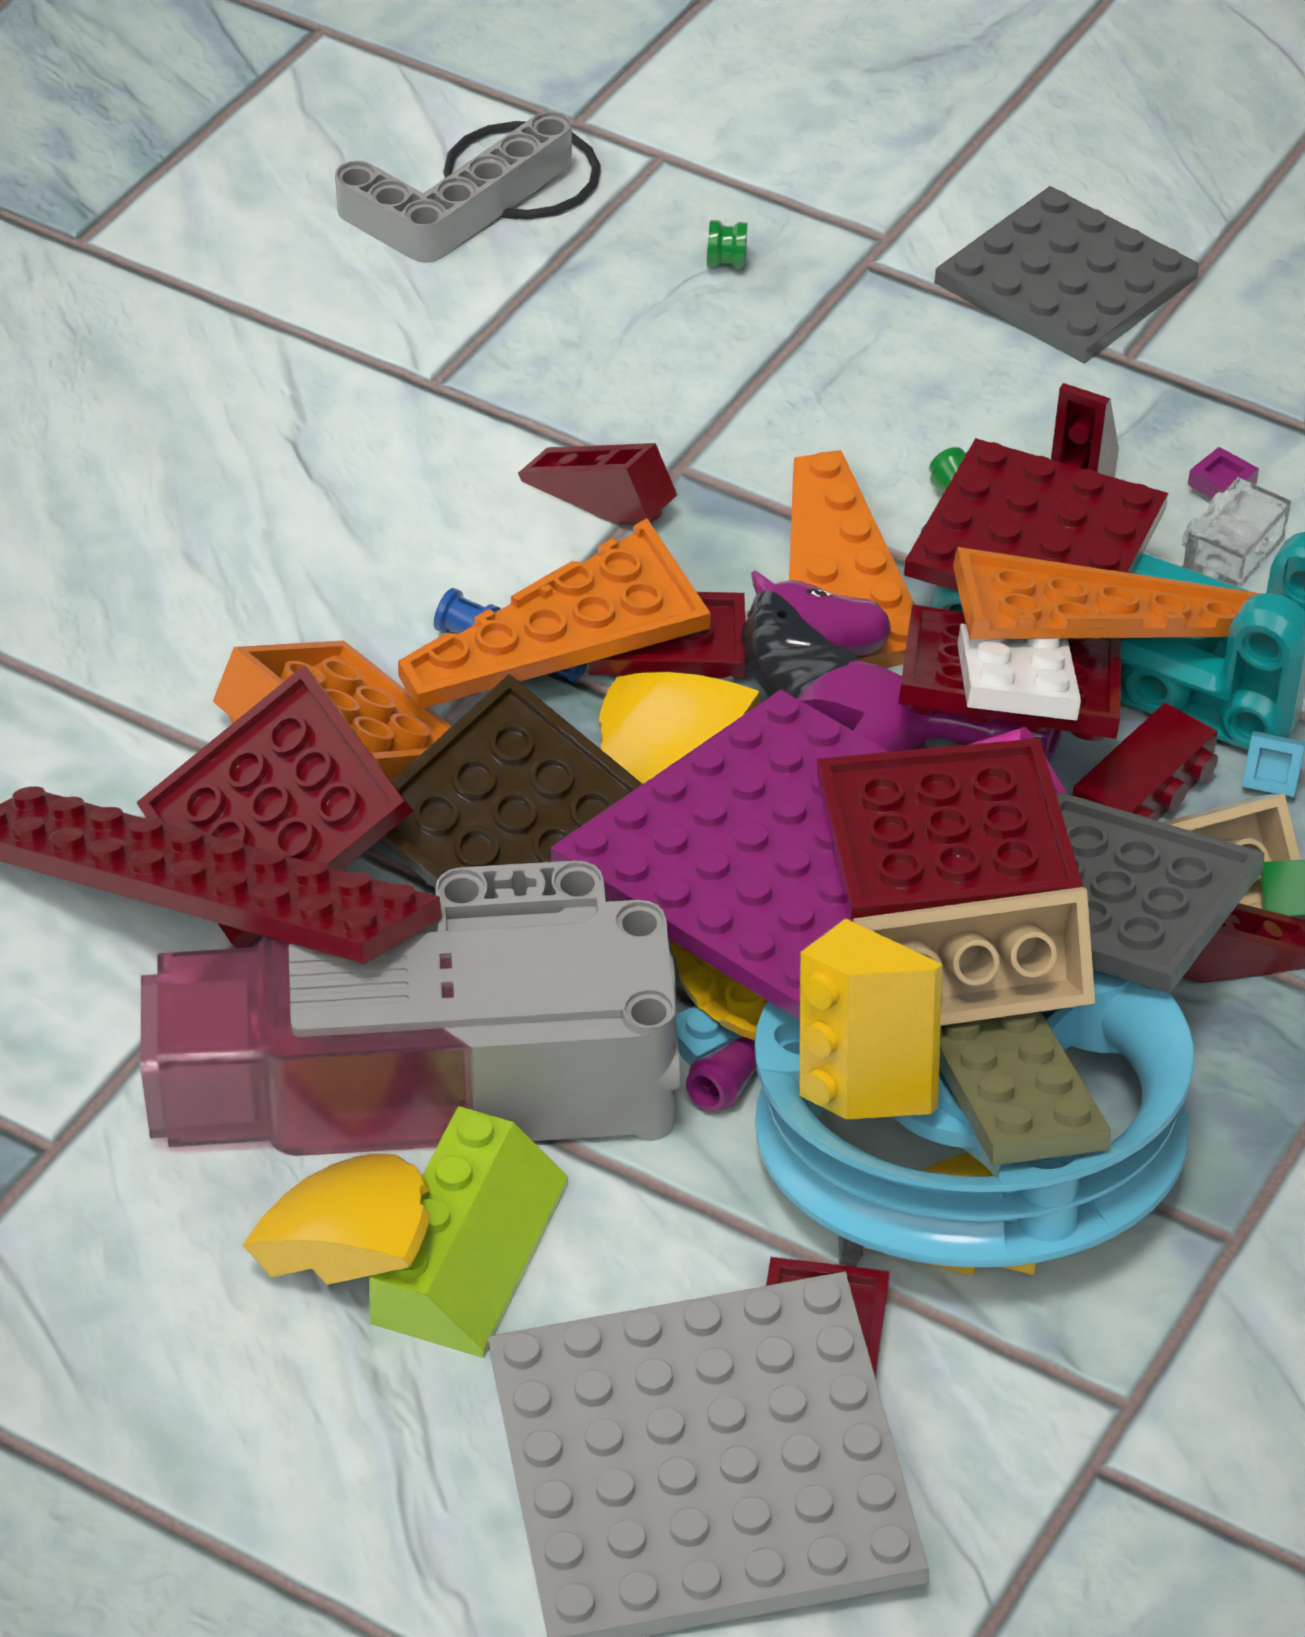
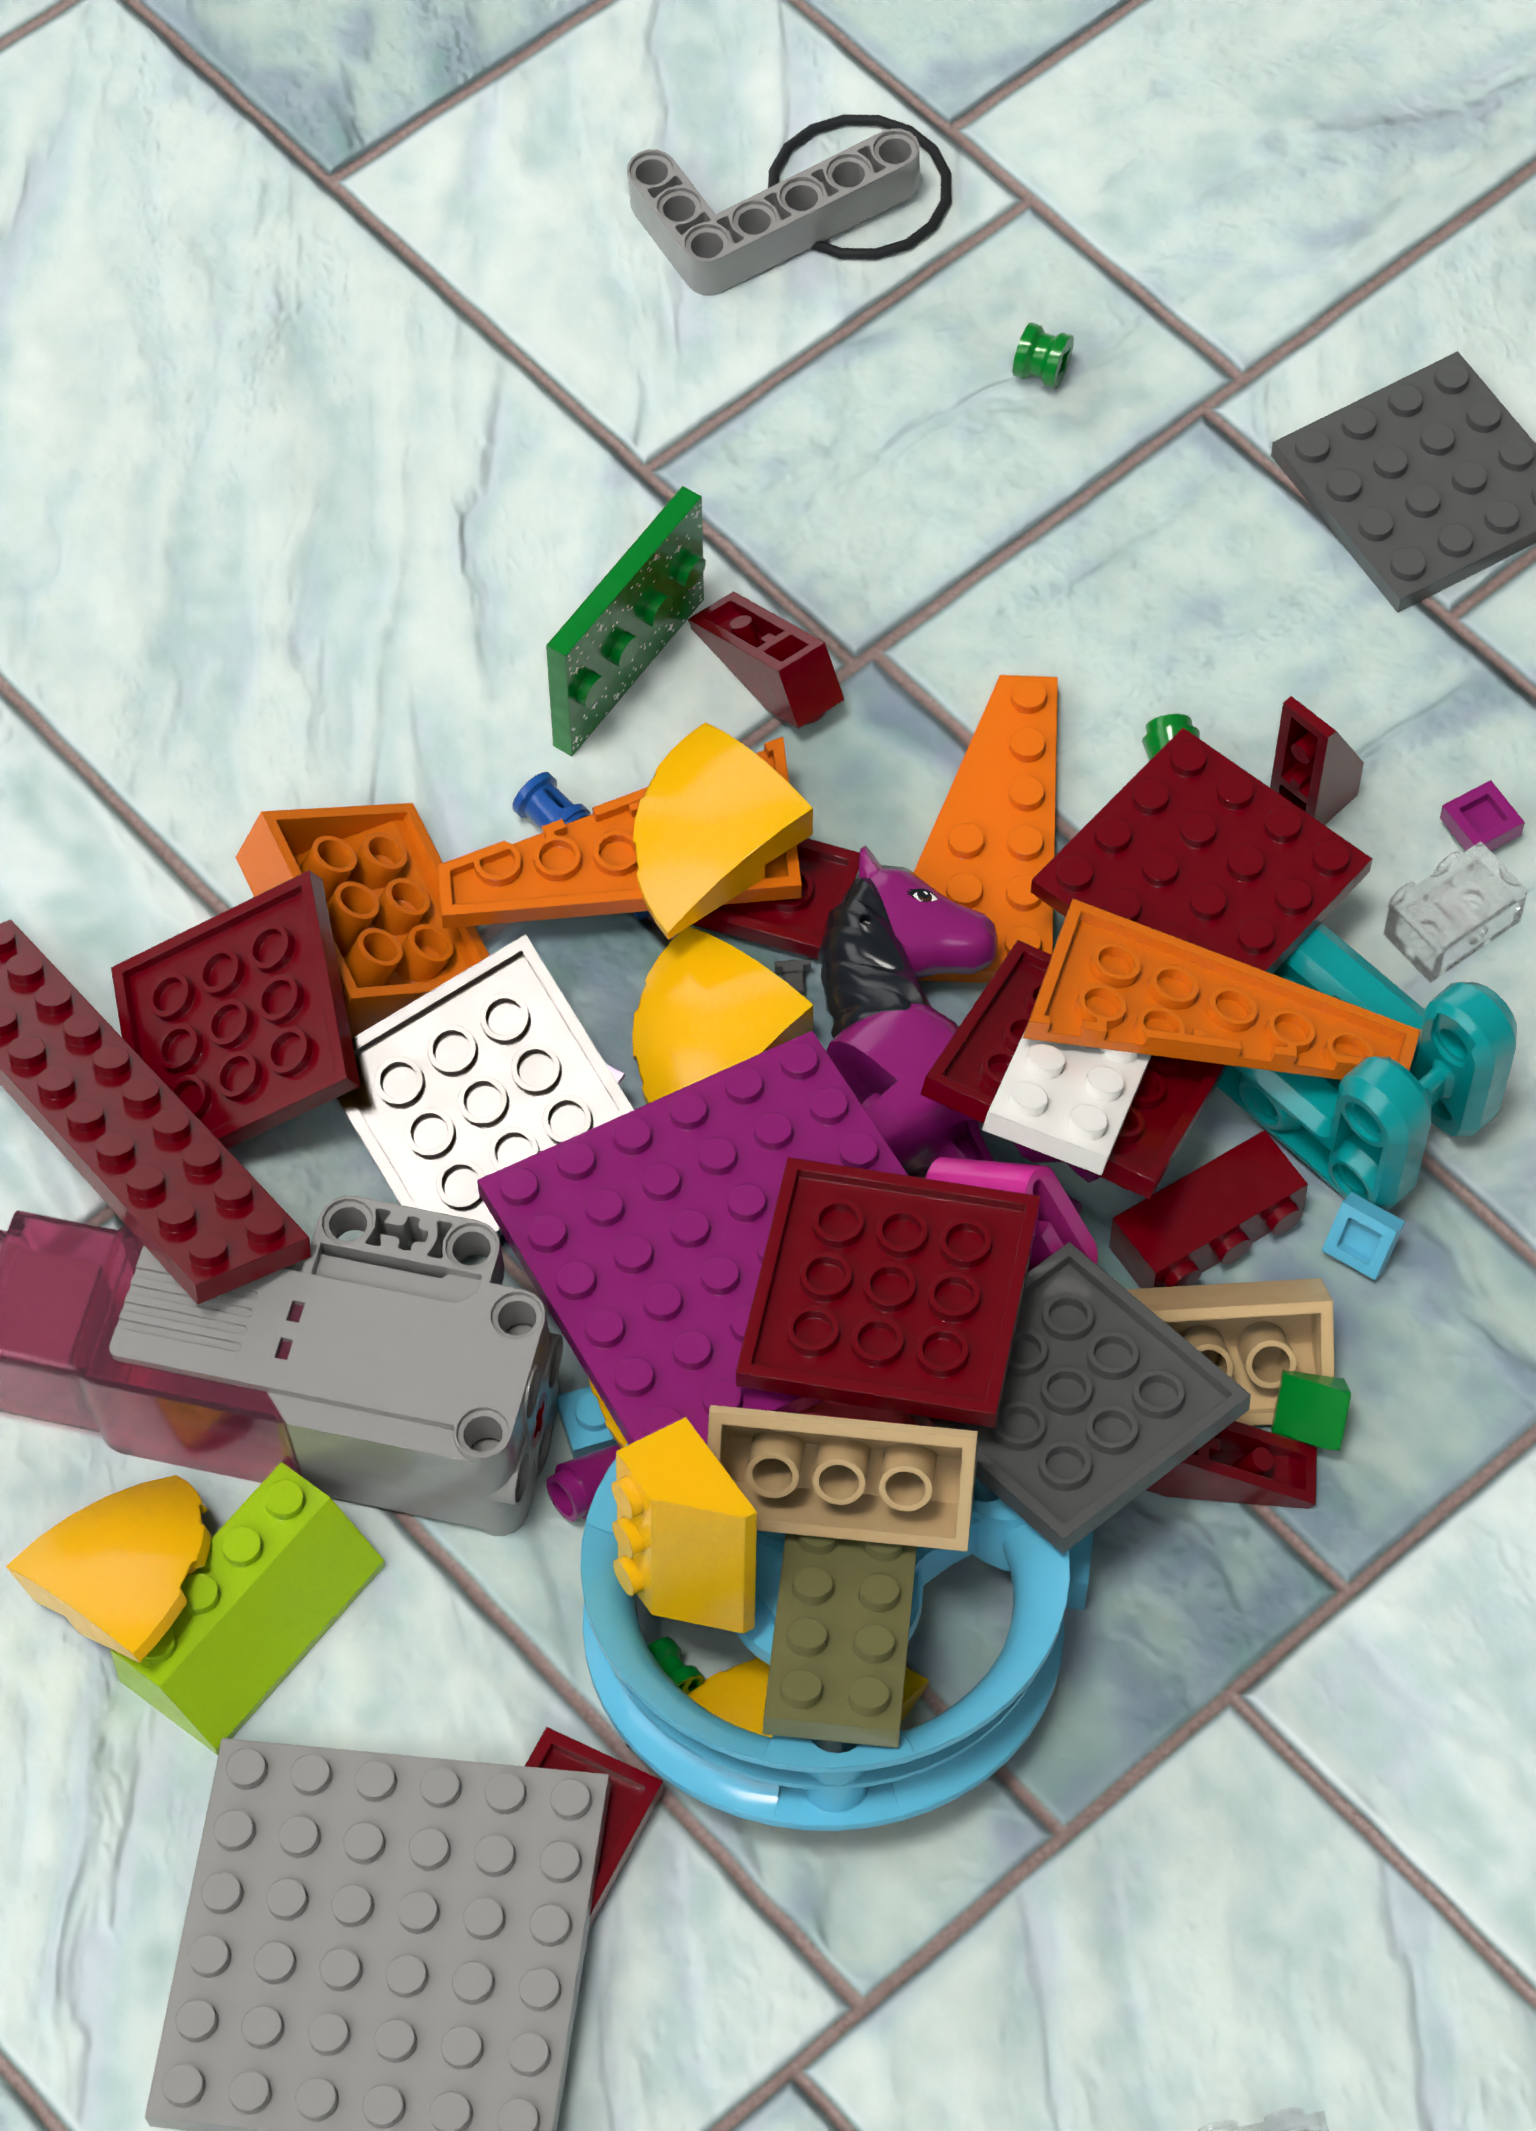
camera: 20 degrees right, 15 degrees up
none -> green plate [546,486,706,757]
none -> yellow brick [633,722,813,940]

